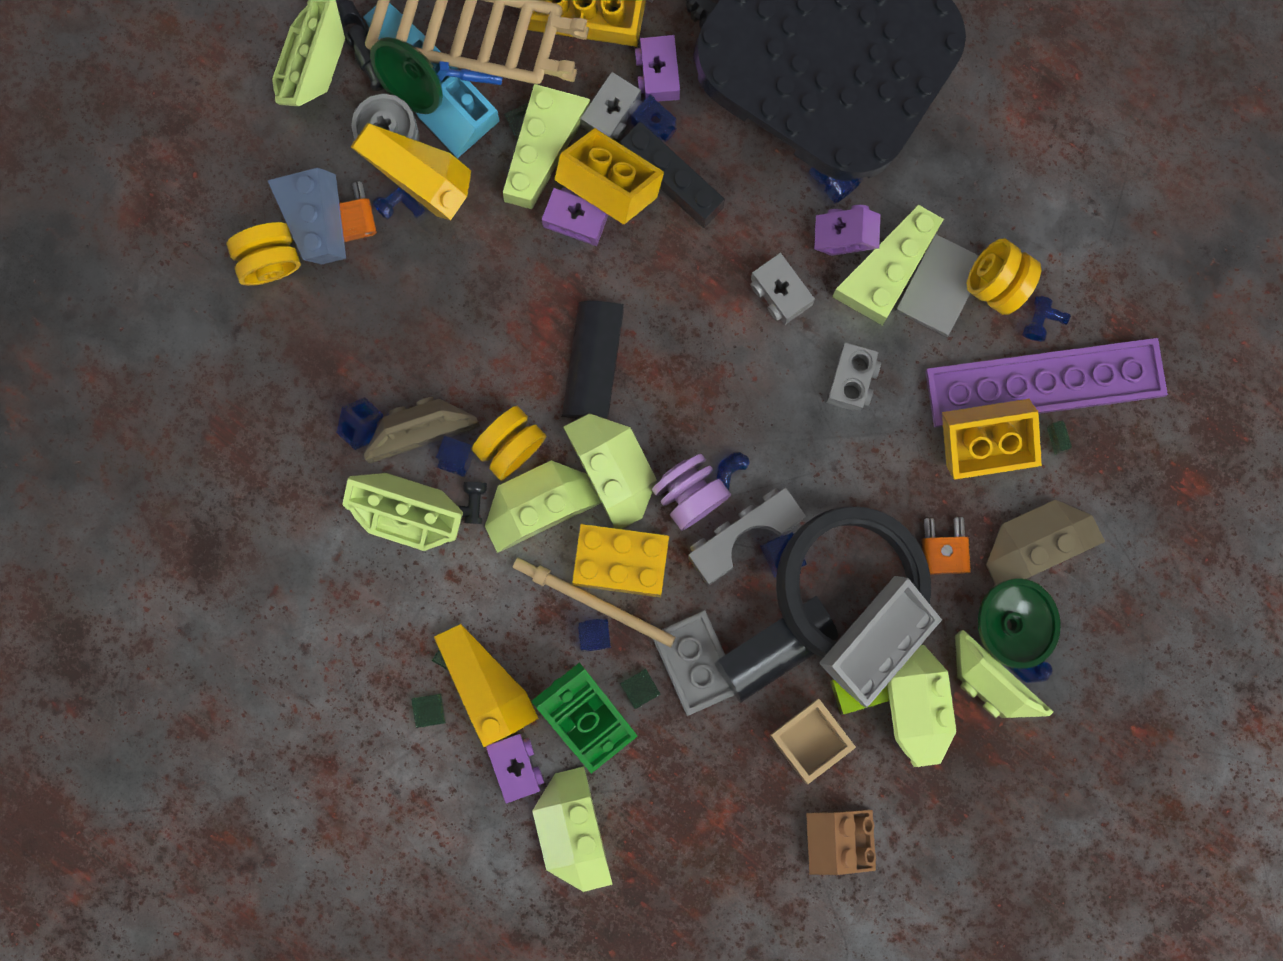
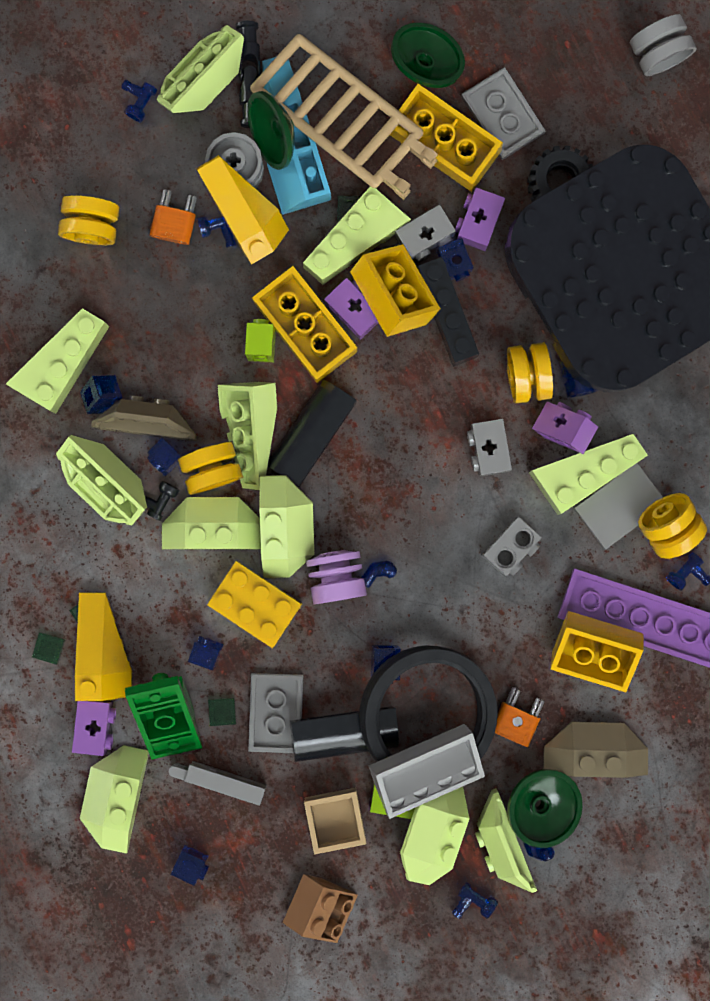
camera: 25 degrees right, 5 degrees up
sand blue wedge [267,168,346,265] -> none
blue piece [435,61,503,85] -> none
tan bar [513,558,676,648] -> none
light grey arch [688,488,806,586] -> none
clear green tile [1047,420,1072,455] -> none
none -> yellowish green wedge [6,308,109,414]
none -> clear blue piece [122,80,158,123]
none -> light grey hinge [168,761,267,806]
none -> clear blue brick [170,845,209,886]
none -> yellowish green wedge [218,382,277,490]
none -> lime brick [245,319,276,363]
none -> yellow brick [252,266,357,383]
none -> clear blue piece [452,882,499,919]
none -> yellow wheel [507,342,553,404]

